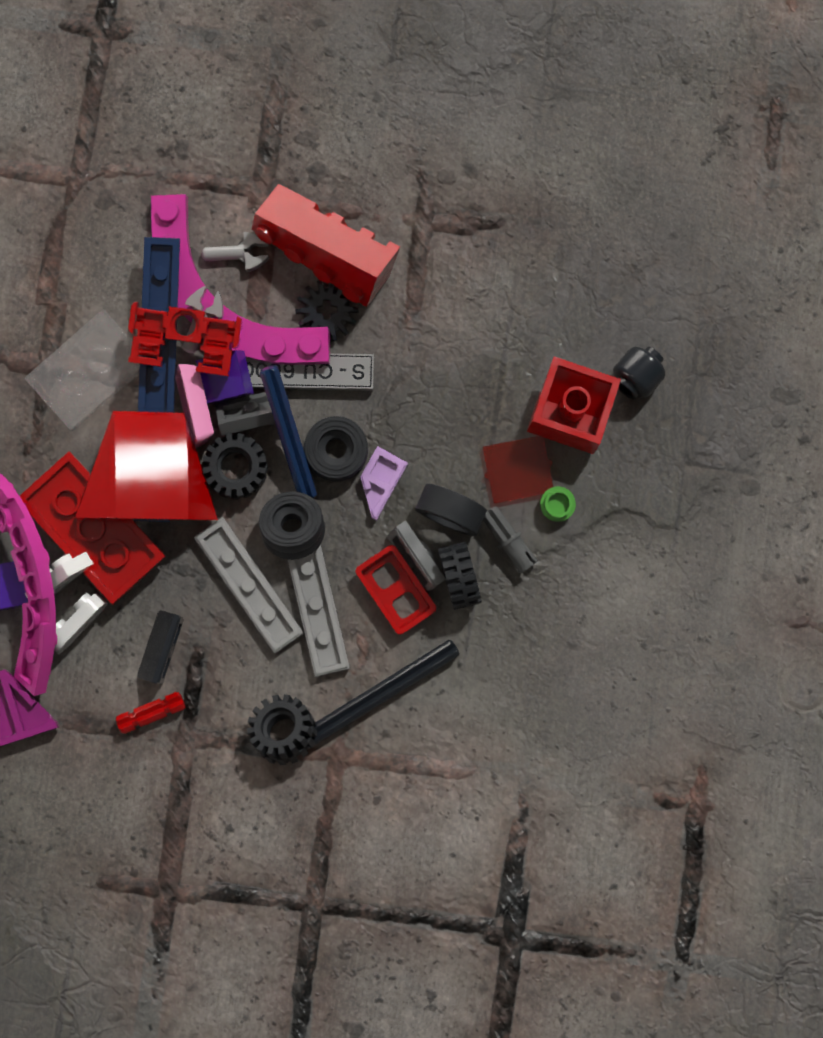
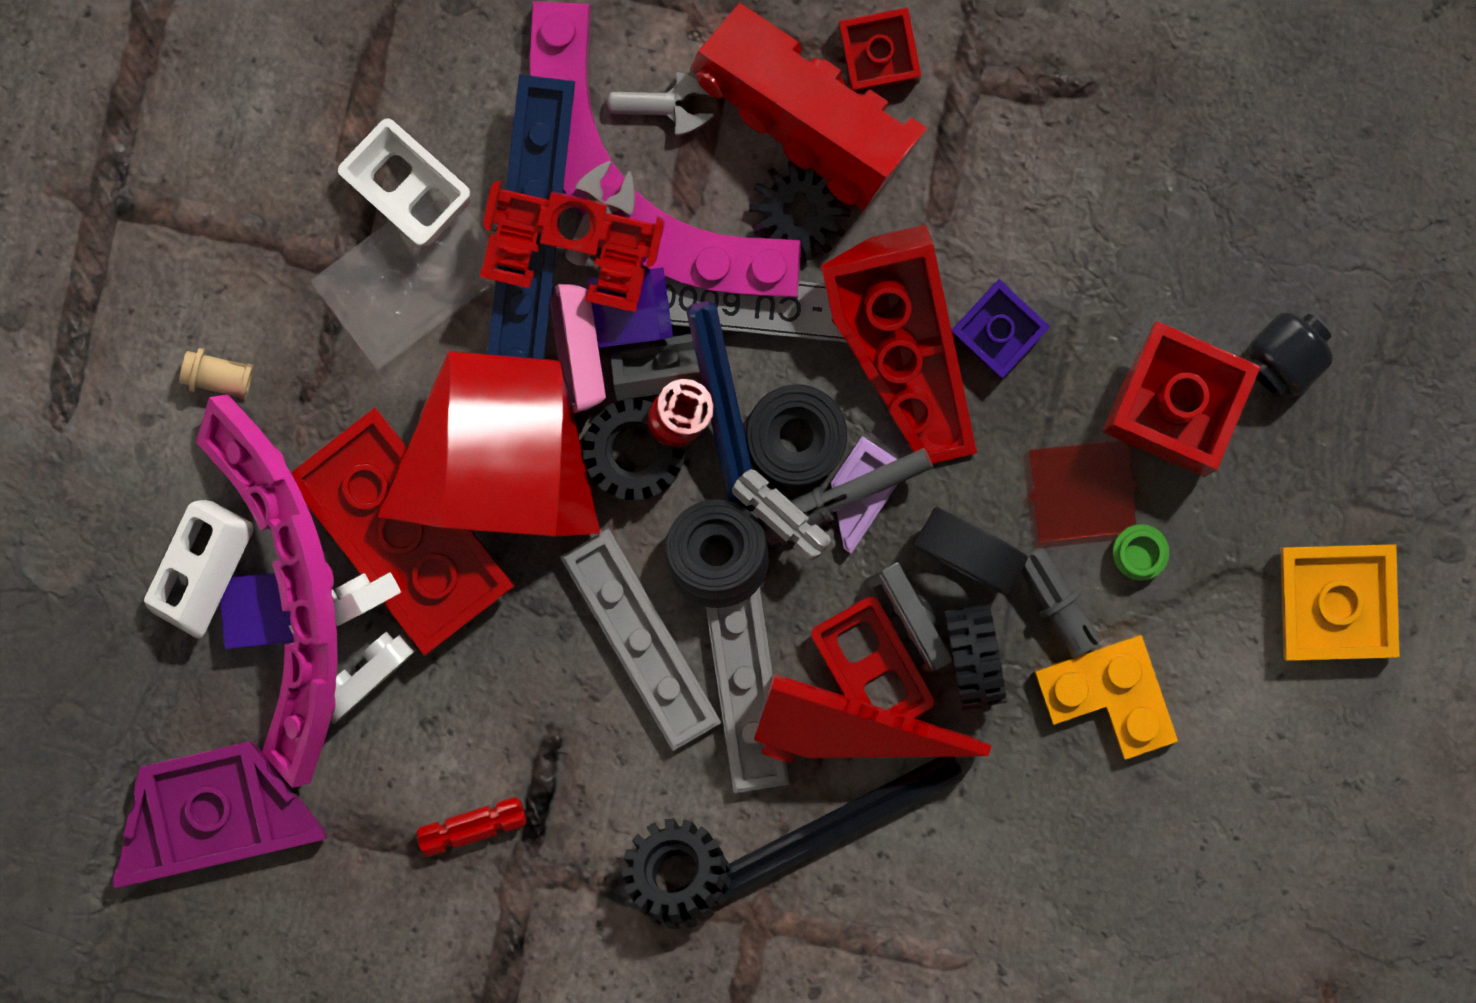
camera: 15 degrees right, 5 degrees up
black slope [137,610,184,685] -> none
none -> white piece [338,118,471,246]
none -> red wheel [647,379,714,447]
none -> light grey axle [732,469,831,561]
none -> red wedge [753,673,992,764]
none -> dark grey pin [758,448,933,546]
none -> red wedge [821,224,977,464]
none -> red piece [838,7,922,93]
none -> dark purple piece [952,279,1051,379]
none -> light orange plate [1034,634,1179,760]
none -> light orange plate [1280,544,1400,661]

